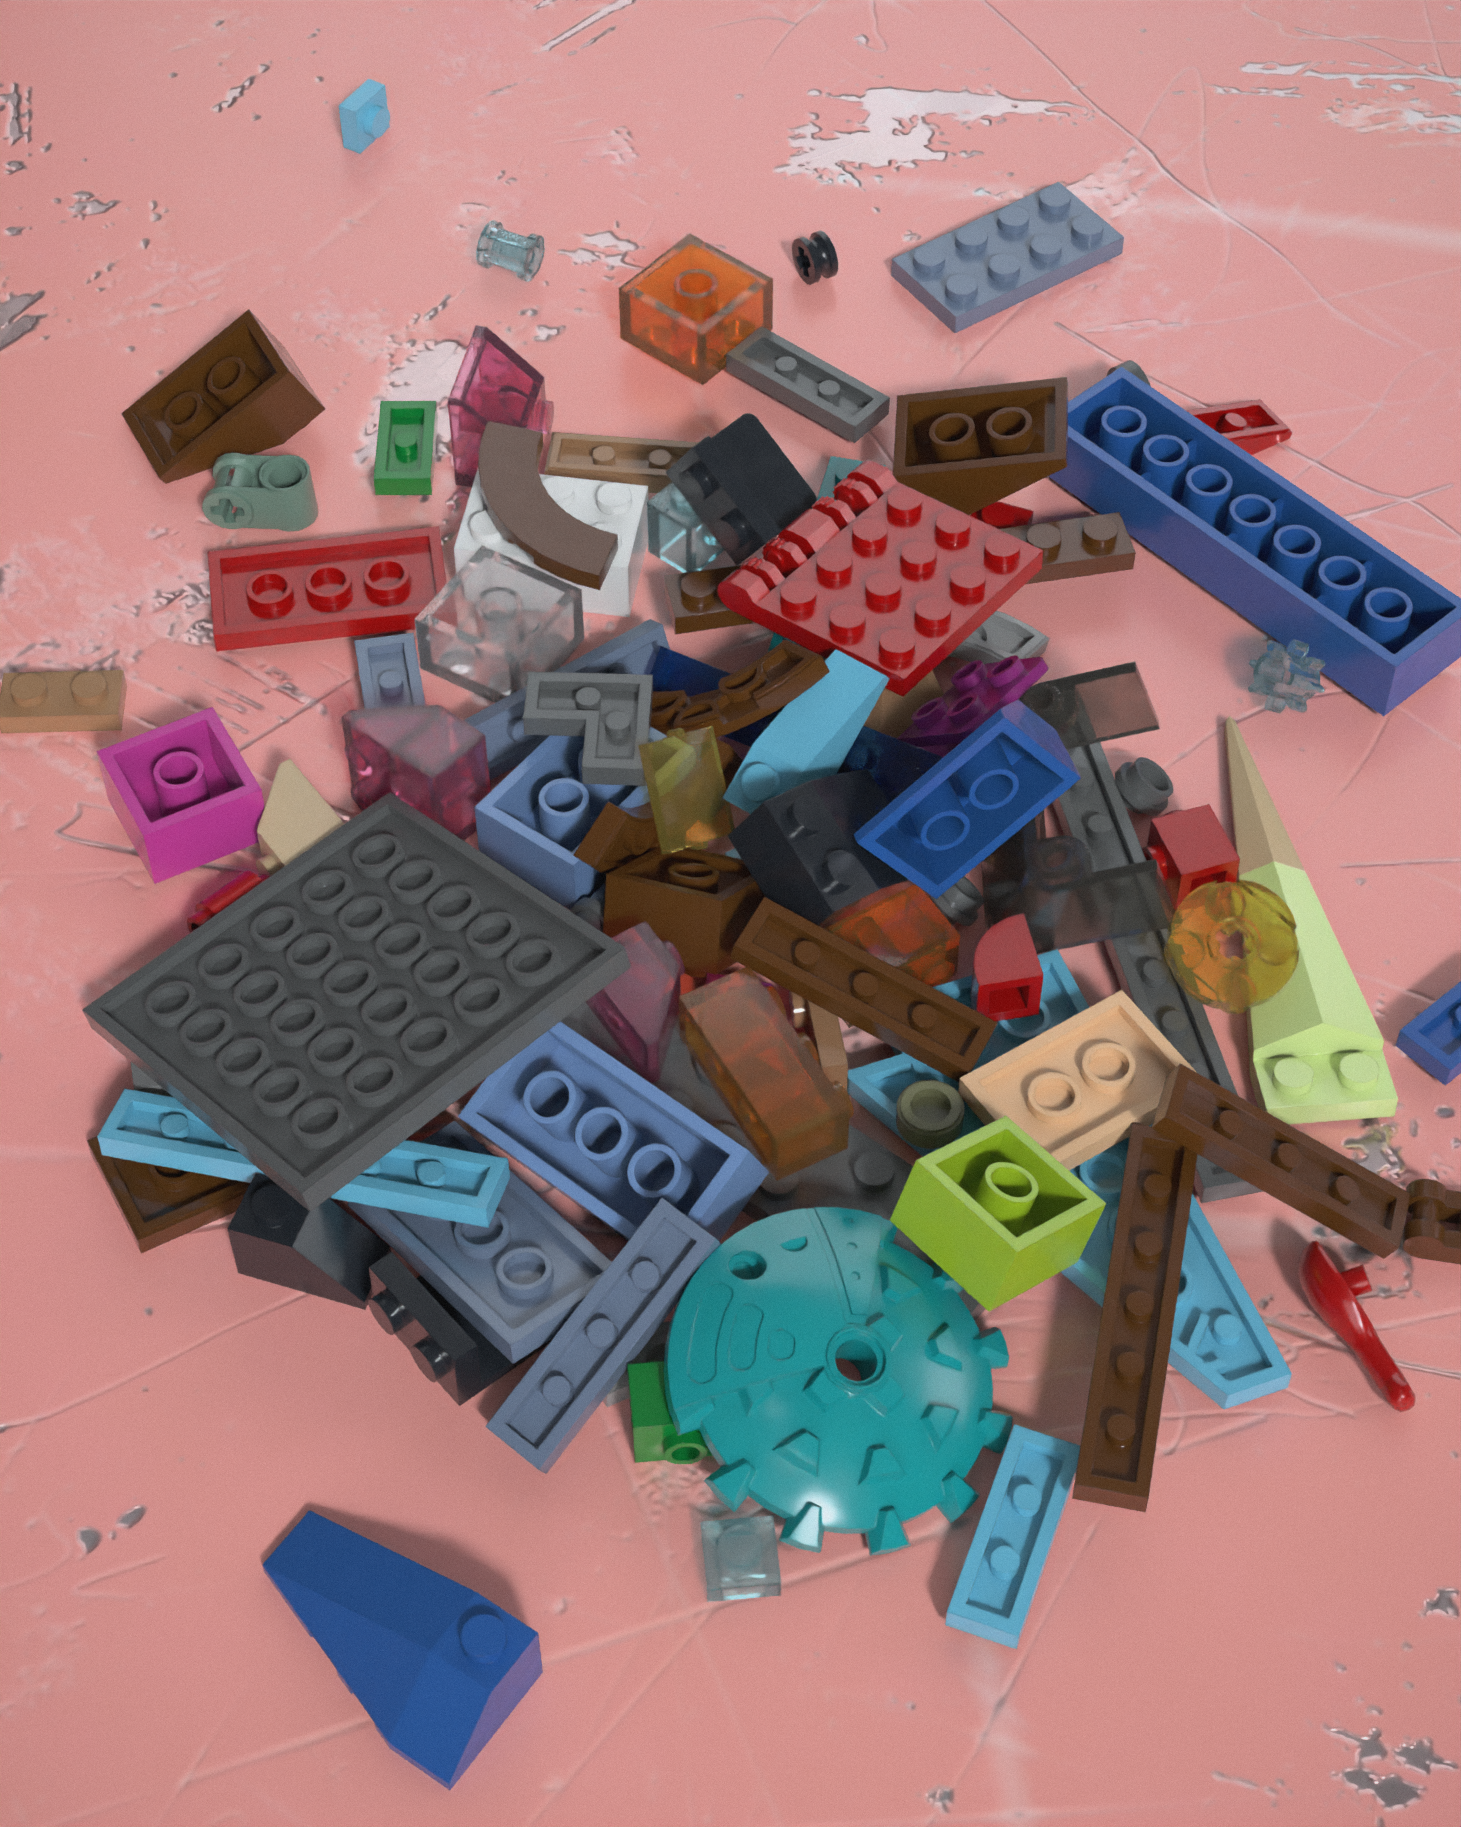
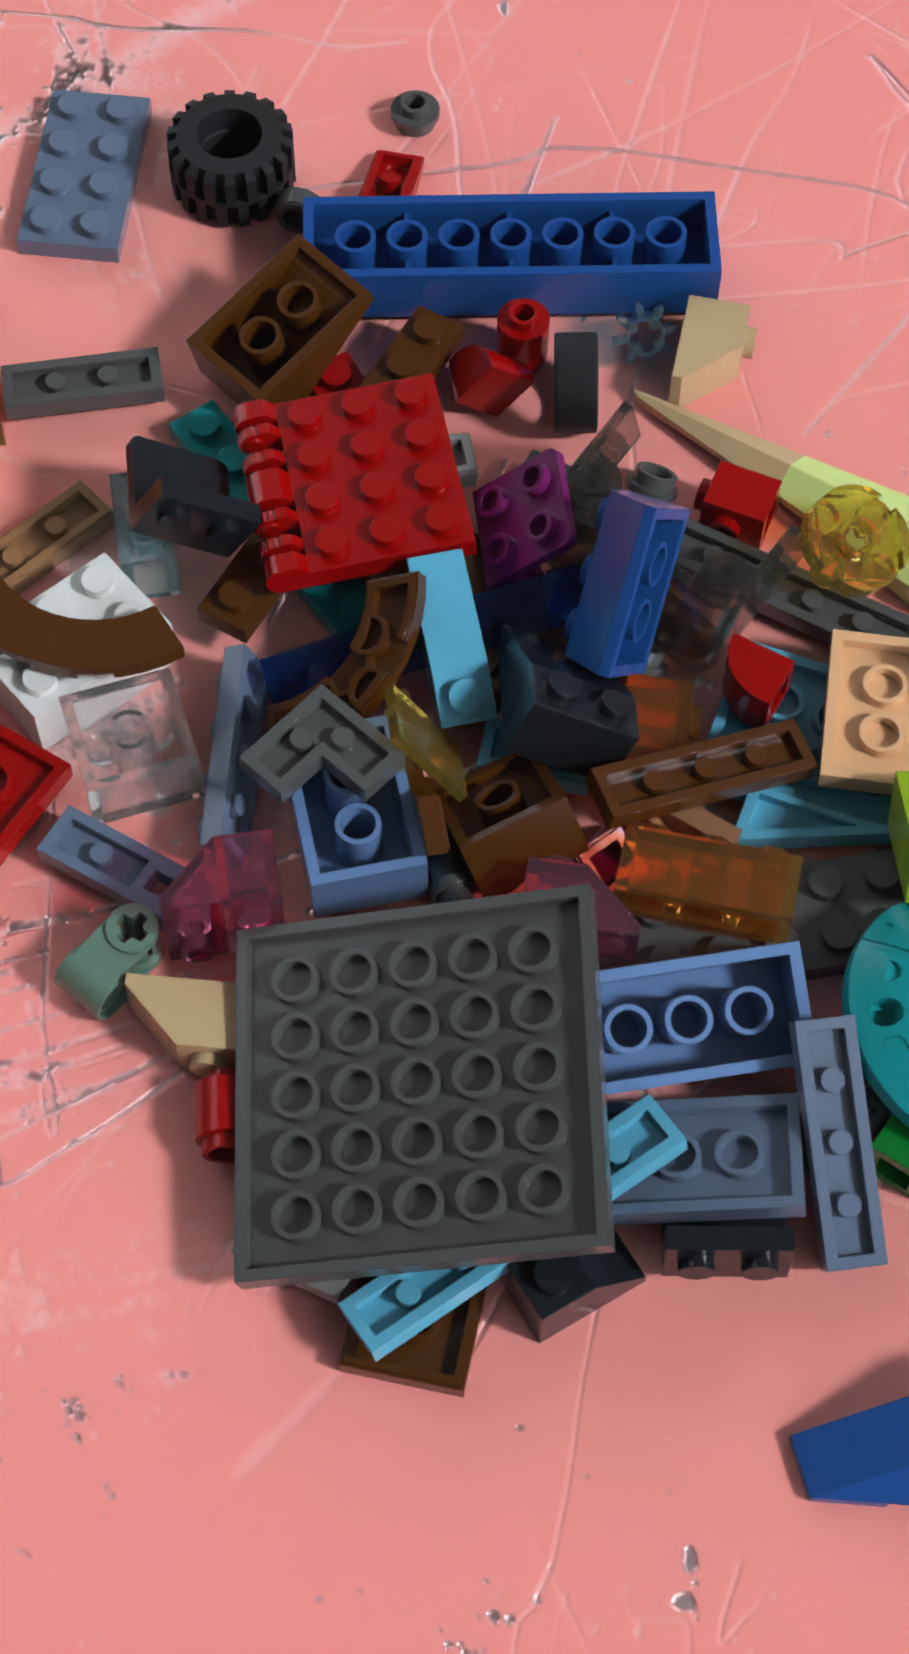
camera: 50 degrees left, 10 degrees up
dark pink brick [96,707,265,884] -> none
olive tile [896,1080,964,1149] -> none
none -> sand green piece [54,903,164,1021]
none -> black tyre [166,90,296,227]
none -> dark grey plate [391,90,440,137]
none -> red brick [449,345,535,417]
none -> red brick [496,298,550,373]
none -> black tyre [554,332,598,434]
none -> tan slope [668,295,757,407]

